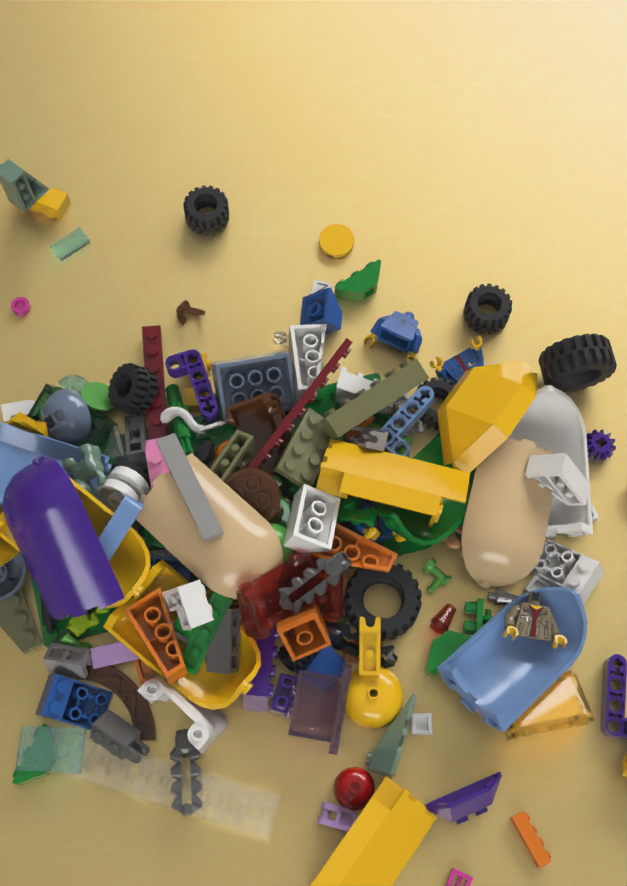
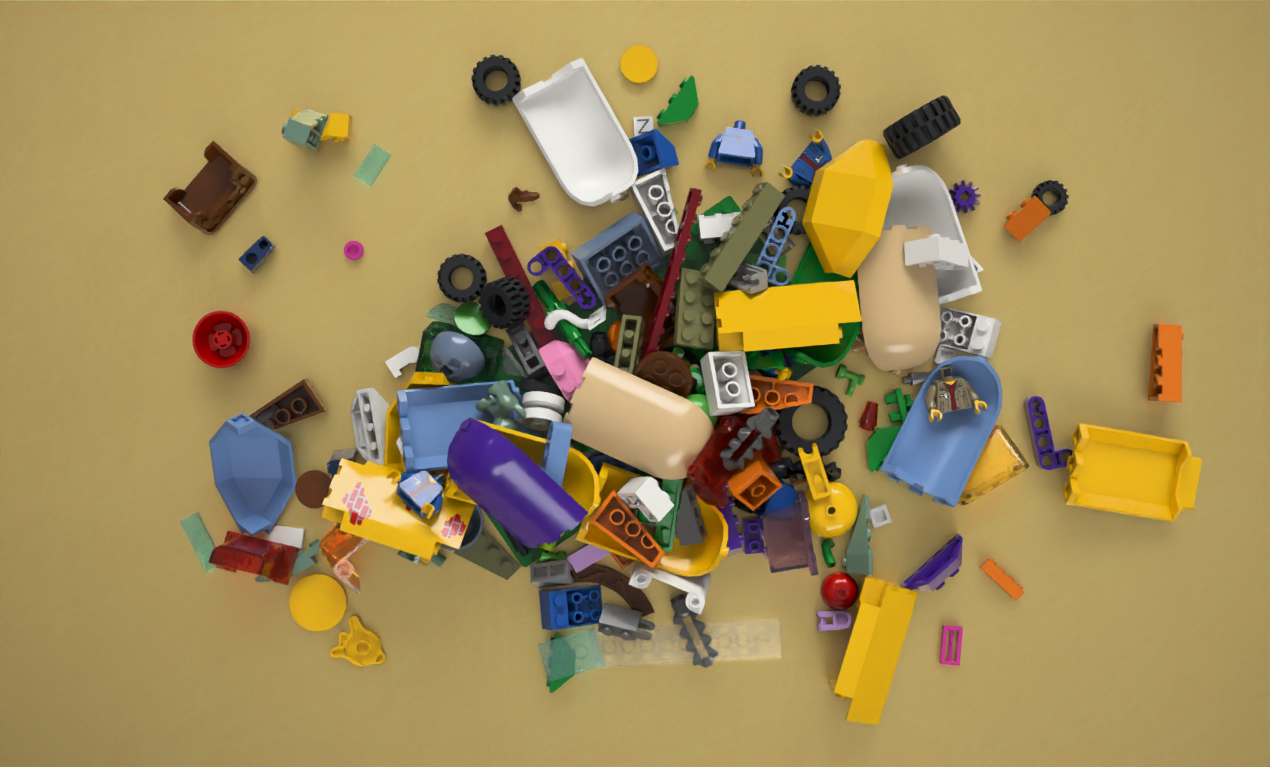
camera: 20 degrees left, 20 degrees up
light grey tile [156,433,224,543] -> none
none -> black tyre [437,254,487,303]
none -> white panel [512,58,638,207]
none -> green arm [821,538,836,568]

